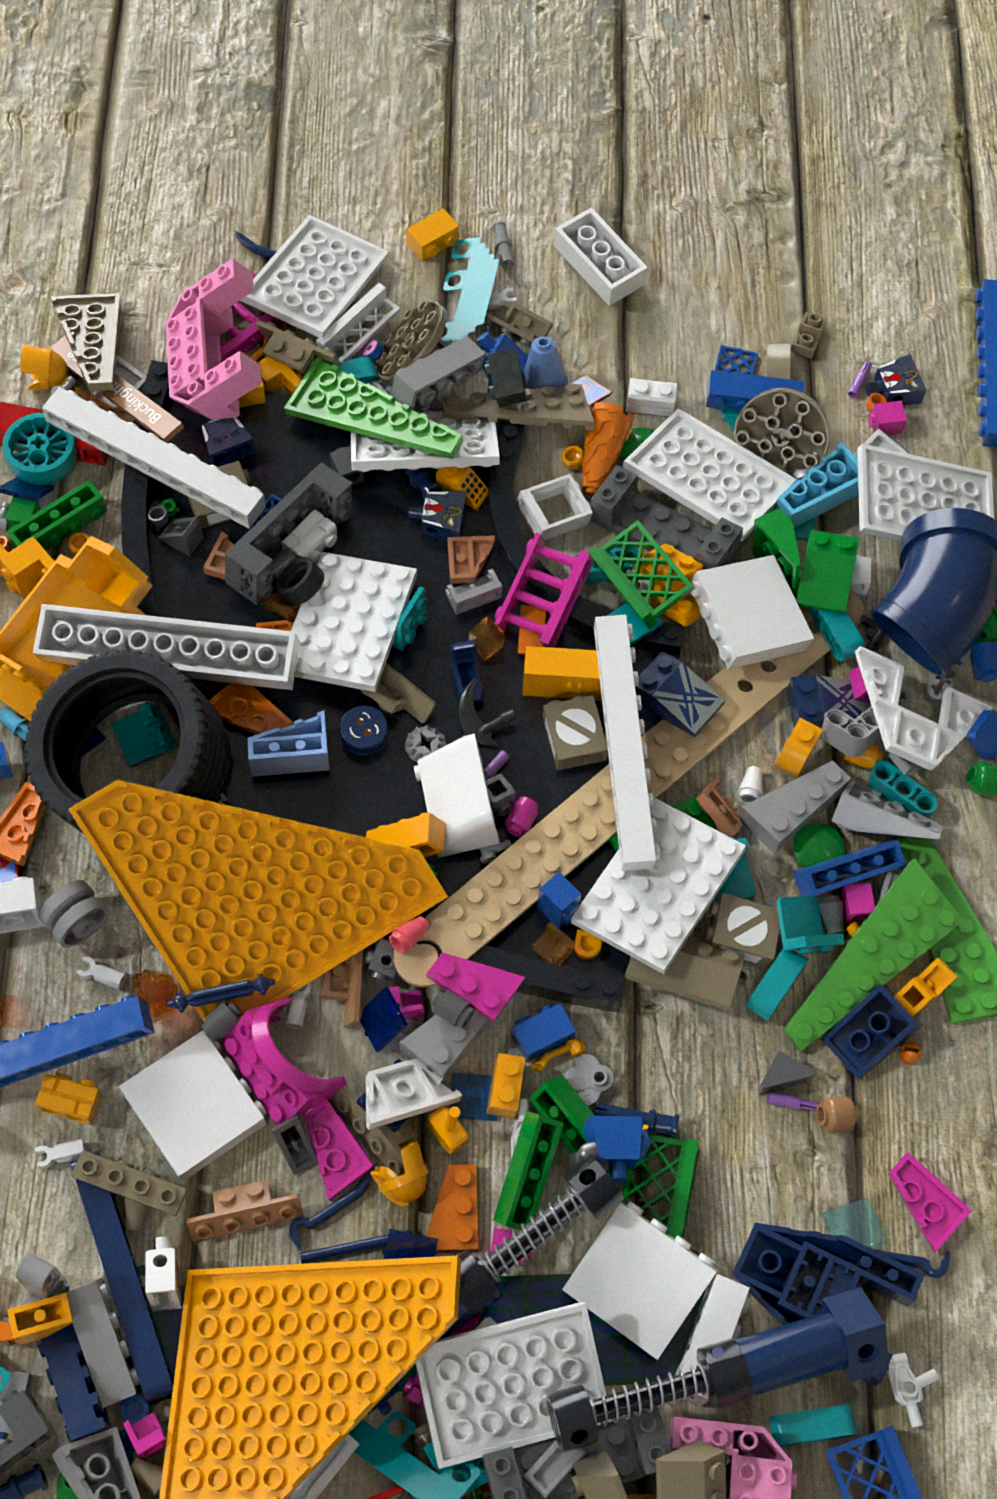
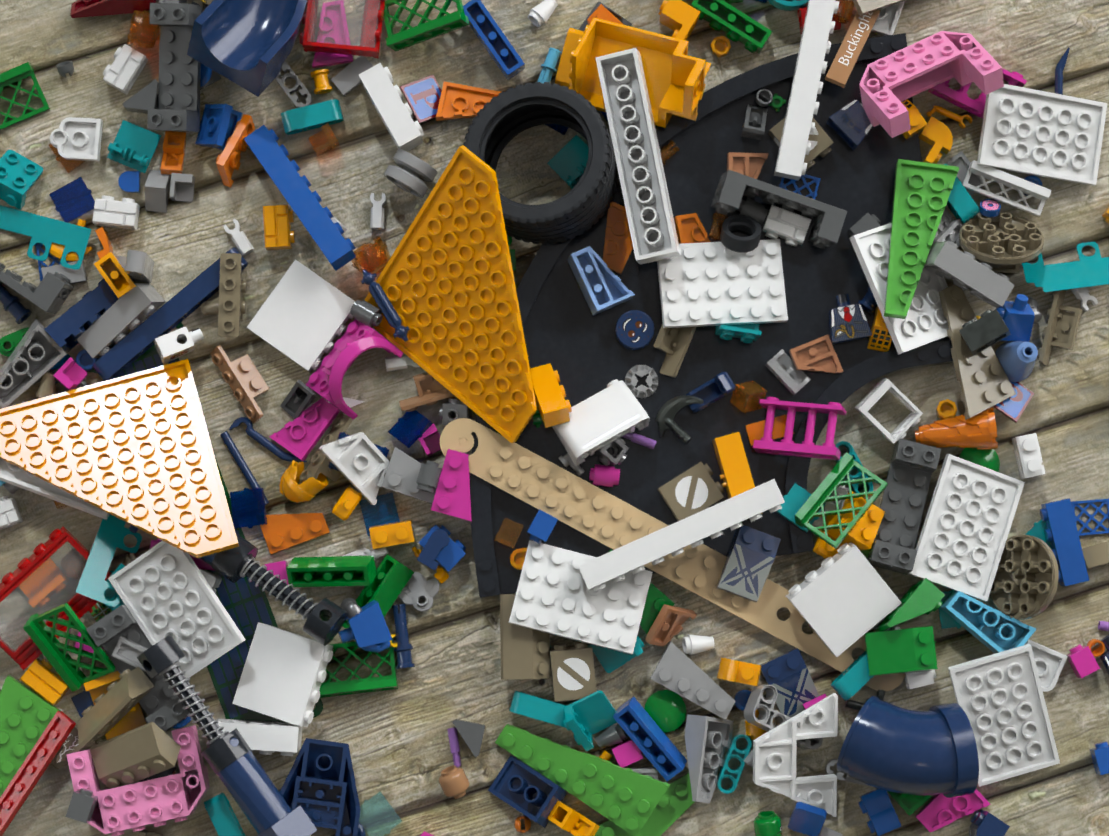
camera: 70 degrees right, 20 degrees up
dark tan bracket [255,320,341,373] -> none
coral cone [389,916,430,953] -> none
none -> dark blue leg [417,530,450,571]
none -> blue tile [734,690,751,711]

